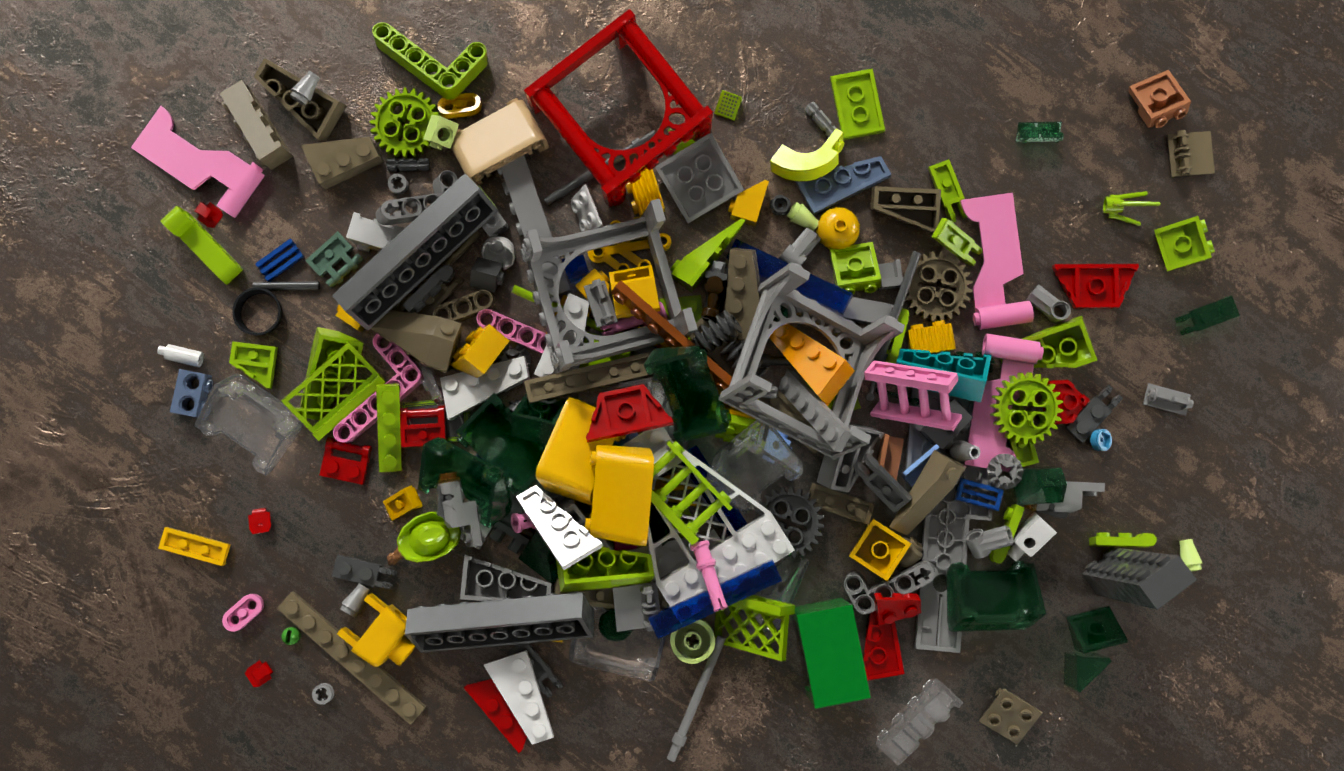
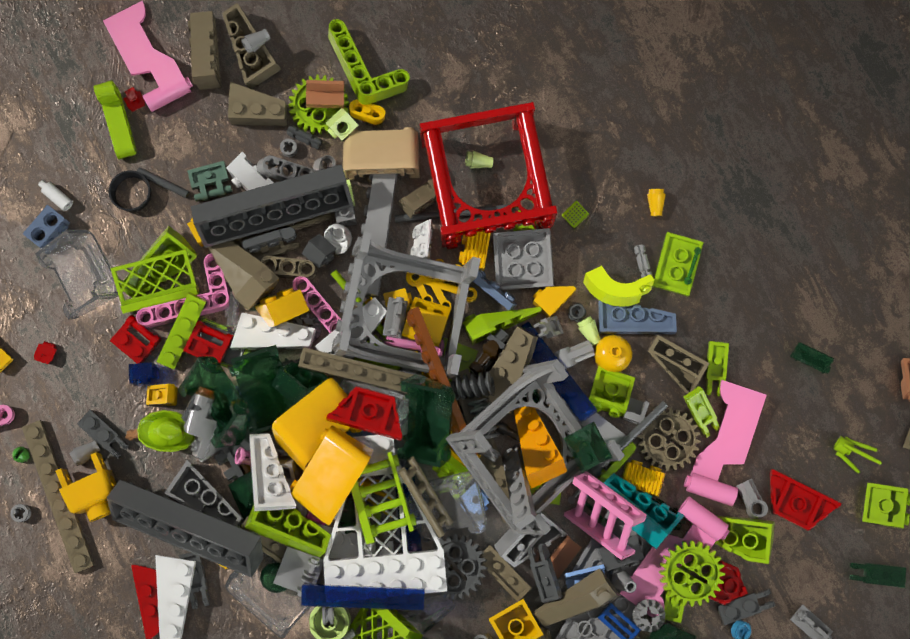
camera: 25 degrees right, 5 degrees down
lime wing [229,341,278,389] -> none
blue tile [255,238,305,282] -> none
clear blue panel [561,254,590,283] -> none
bright pink pin [690,540,728,612] -> none
none -> clear blue brick [129,362,160,386]
none -> nougat panel [306,80,345,108]
none -> light grey bush [322,606,334,625]
none -> dark tan hinge [398,179,437,219]
none -> dark tan bar [398,456,453,538]
none -> yellowish green cone [465,150,493,169]
none -> sand blue plate [473,270,518,310]
none -> light grey plate [534,316,564,338]
none -> clear green slope [564,422,613,474]
none -> yellow cone [647,189,666,216]
none -> clear green hinge [684,247,702,285]

